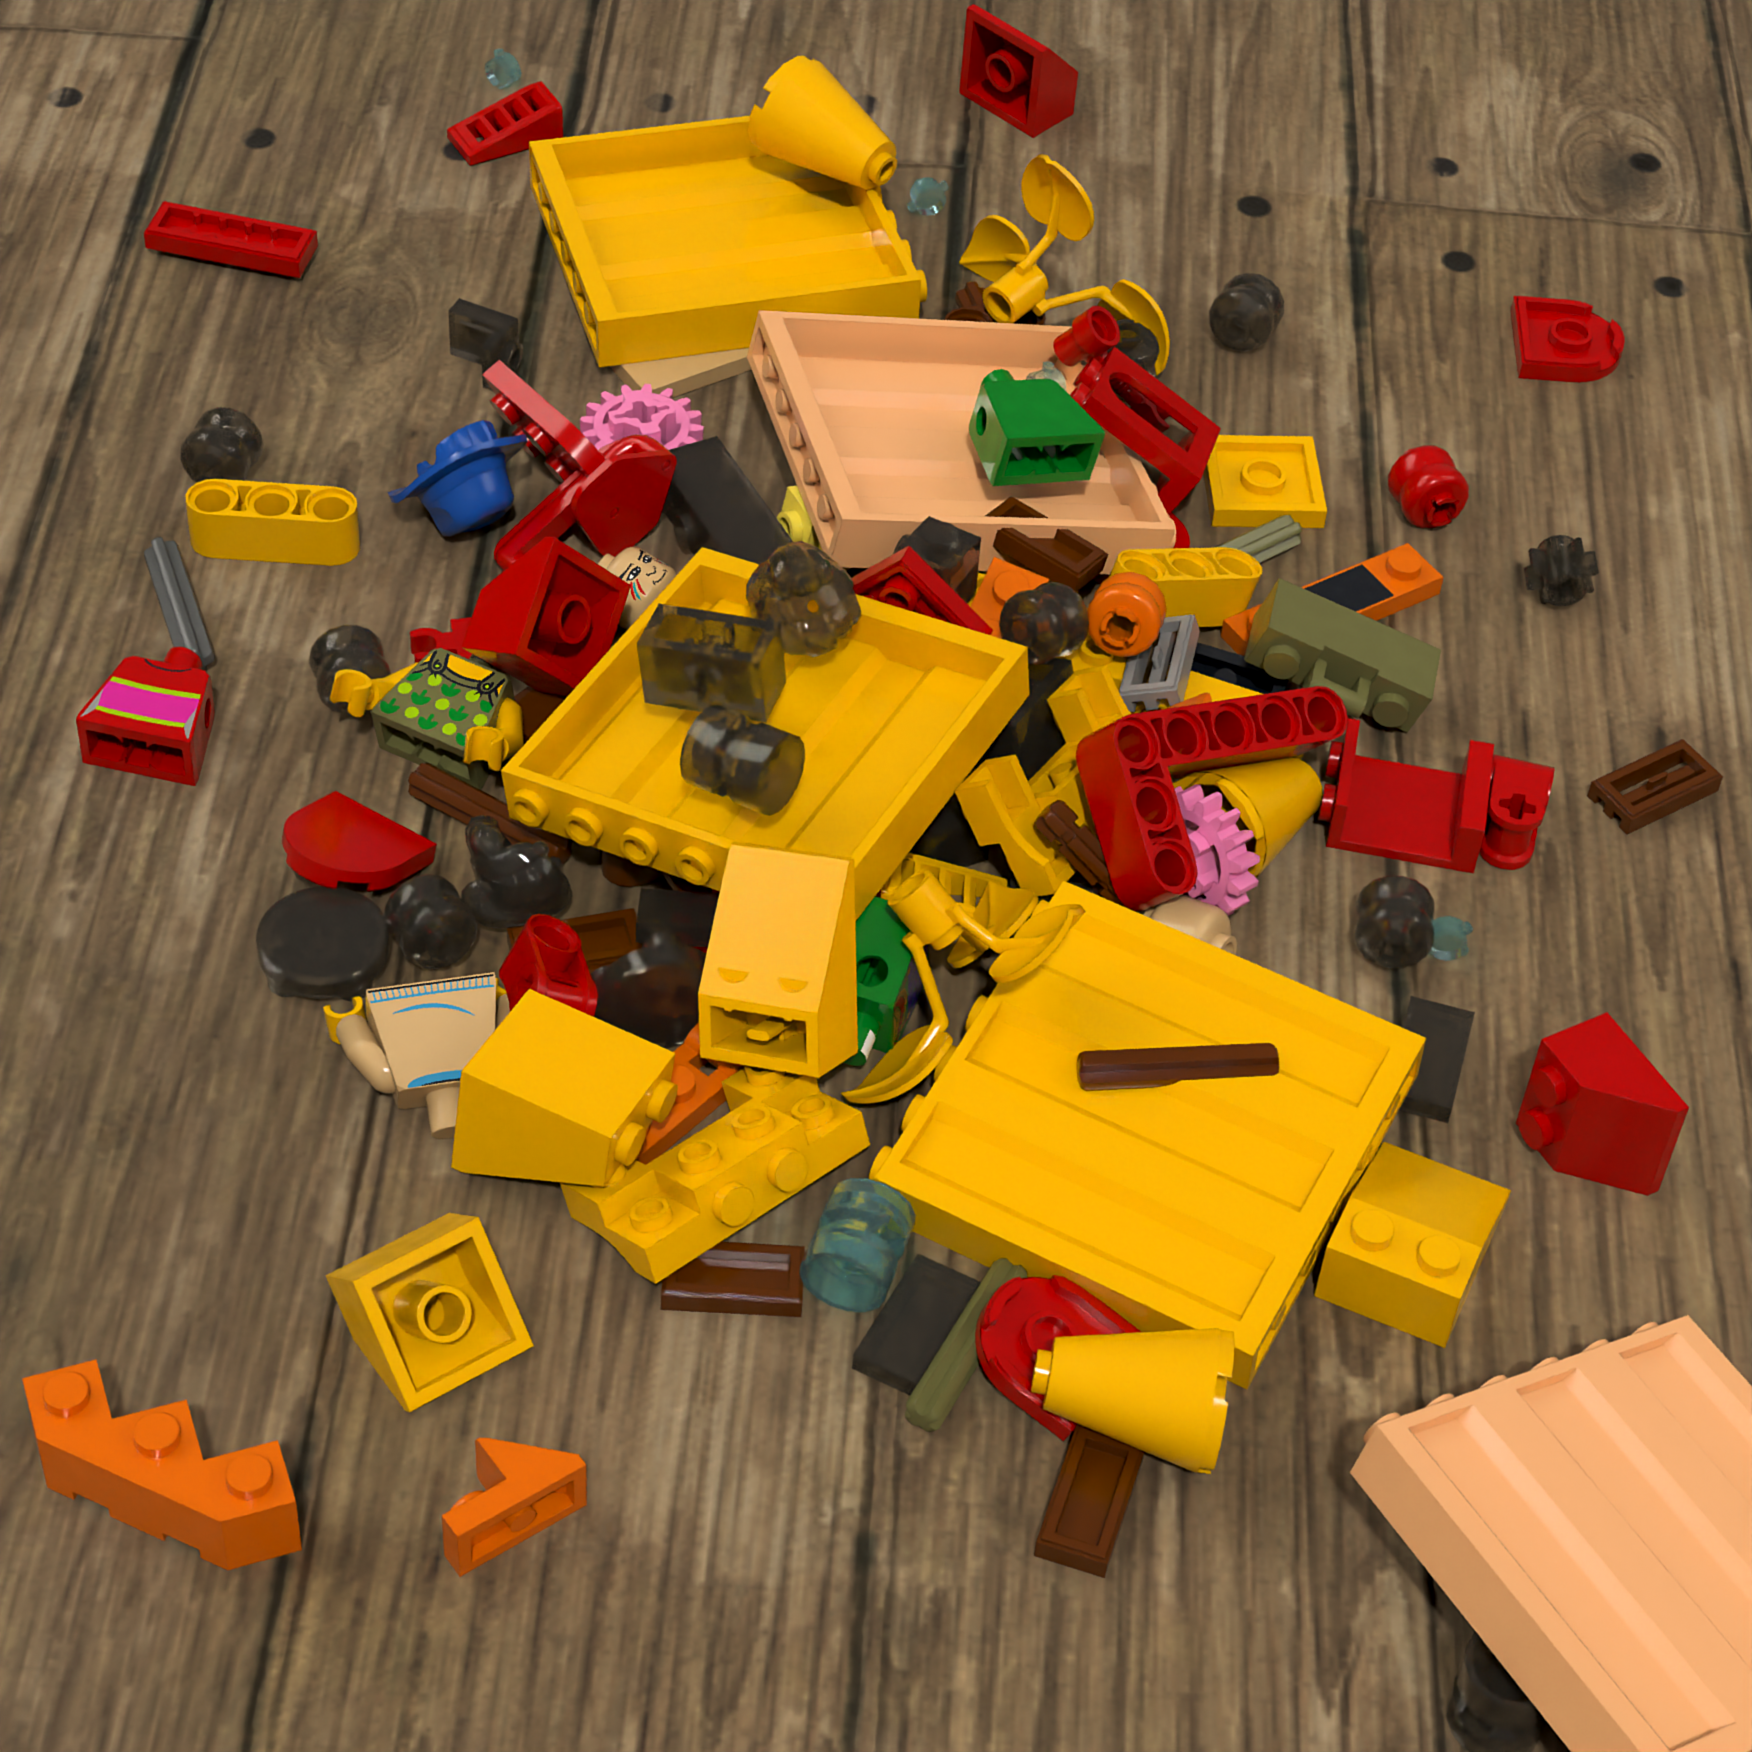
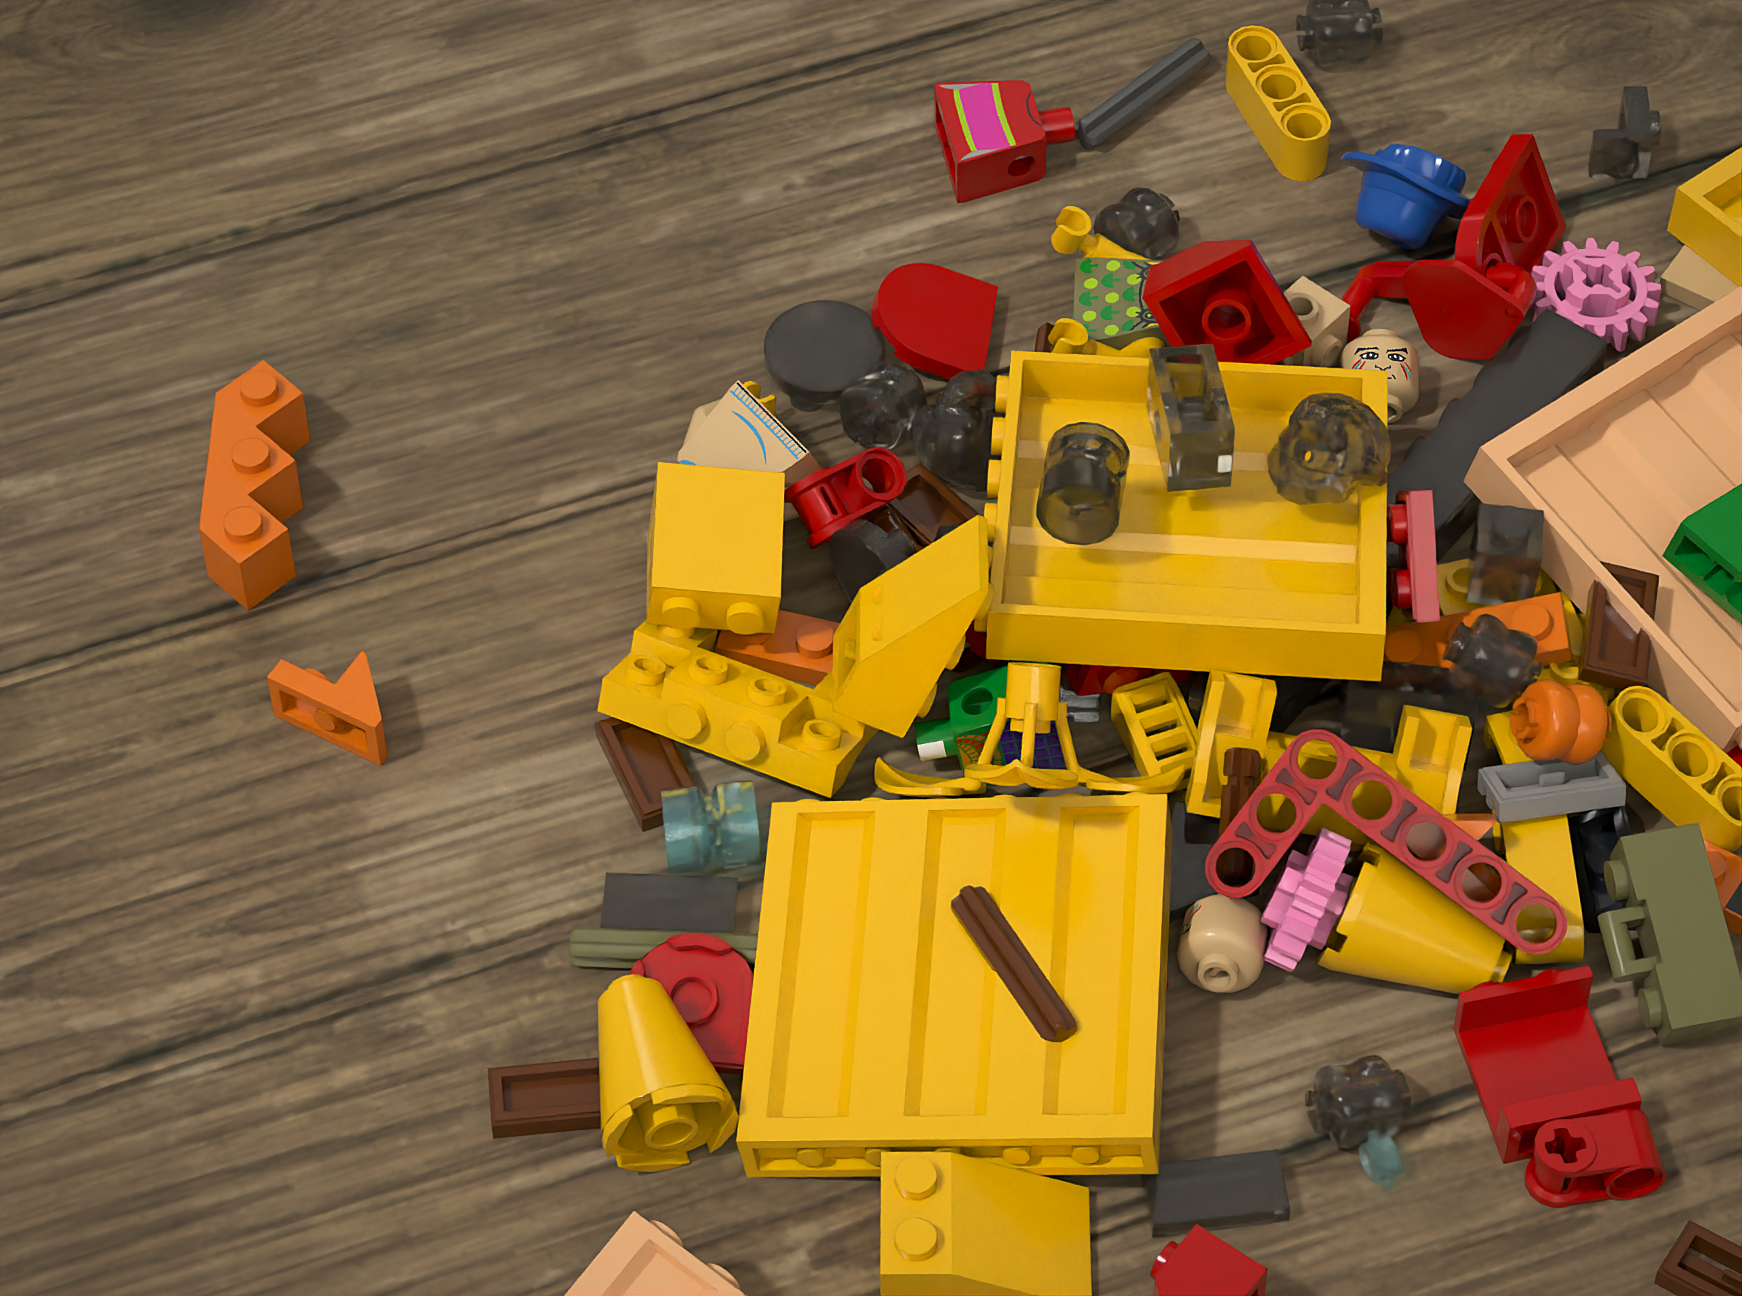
camera: 70 degrees right, 5 degrees up
yellow slope [325,1213,534,1412] -> none

